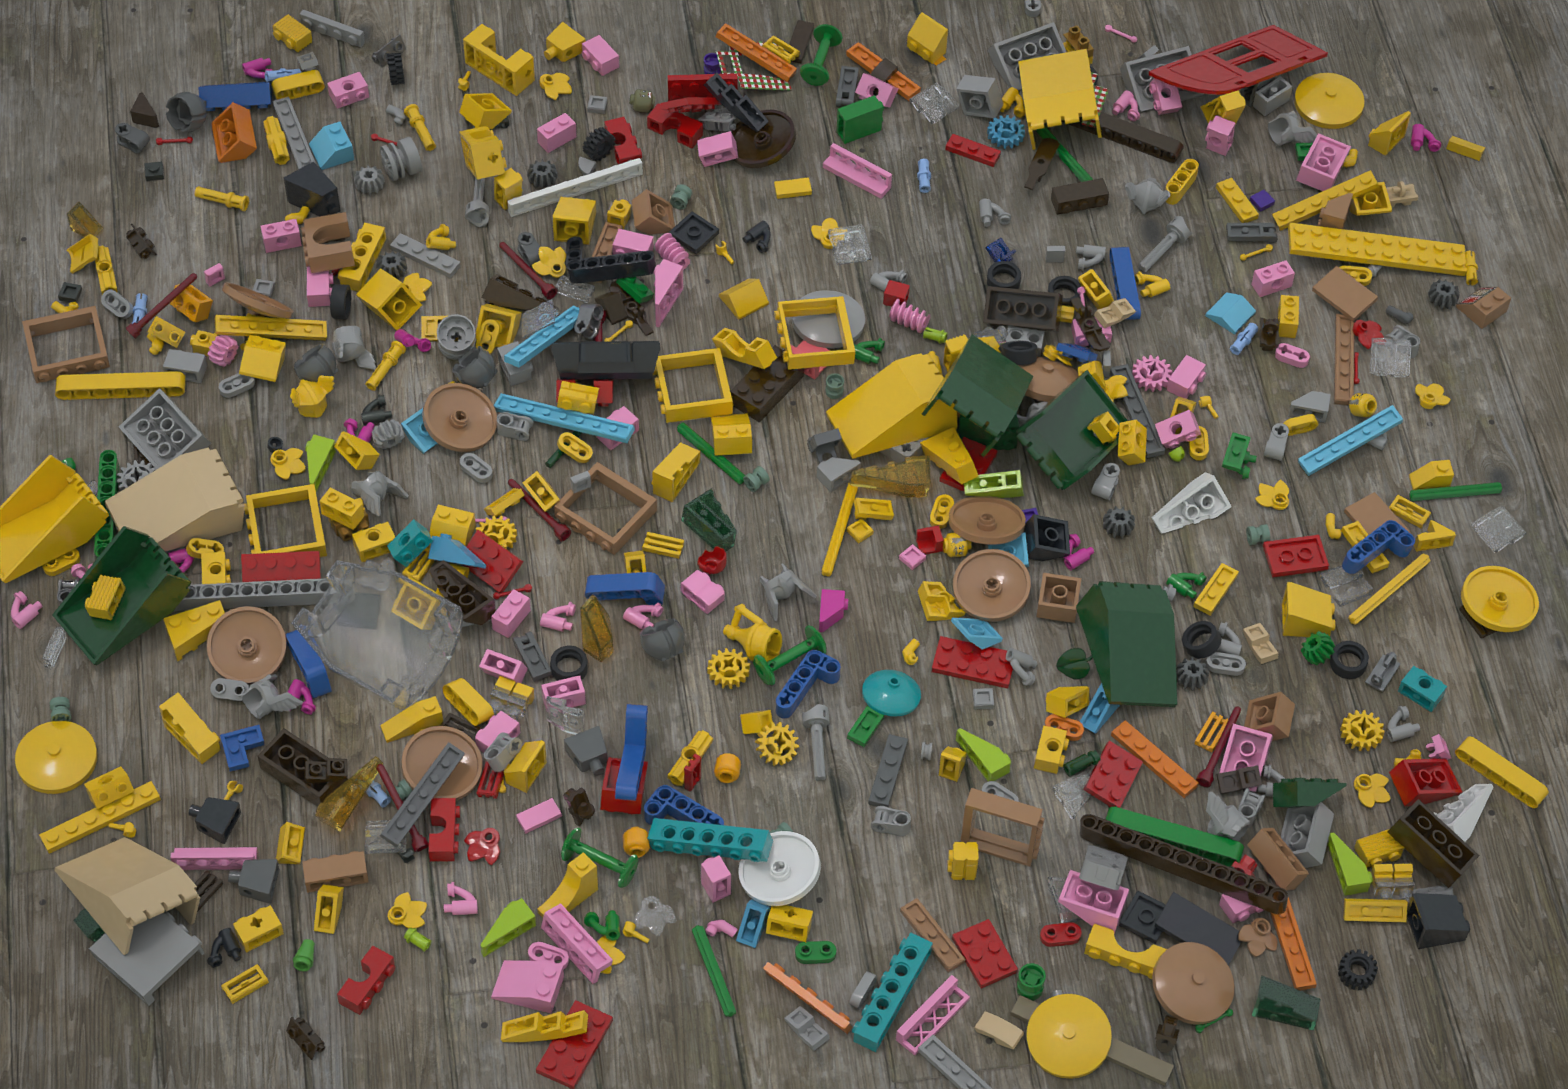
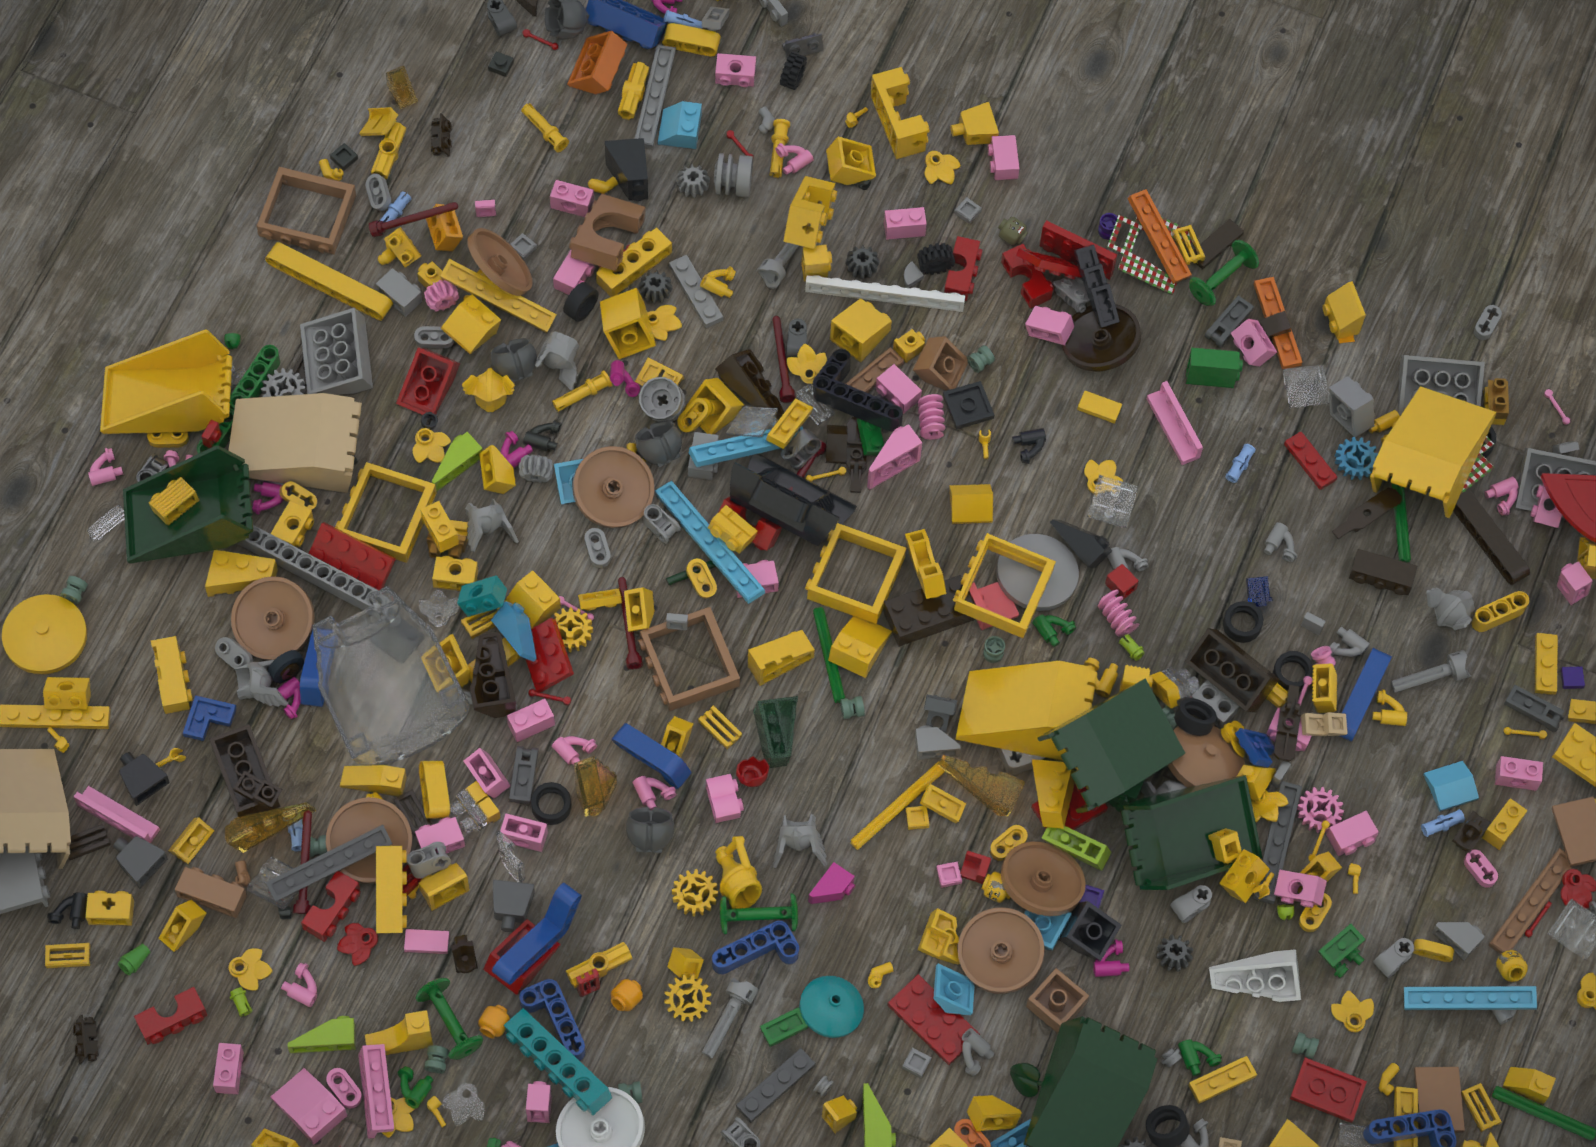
camera: 30 degrees right, 10 degrees up
none -> red plate [201,420,221,448]
none -> bright pink brick [213,1043,244,1095]
none -> medium nougat arm [235,861,251,887]
none -> black wheel [268,650,304,683]
none -> yellow brick [376,845,407,933]
none -> red slope [396,347,460,415]
none -> sand green wheel [424,1045,449,1074]
none -> yellow plate [766,398,813,449]
none -> bright pink plant [775,143,814,175]
none -> black slope [1050,519,1112,568]
none -> yellow hand [1253,872,1274,899]
none -> yellow hinge [1308,820,1330,862]
none -> bright pink wheel [1311,646,1336,666]

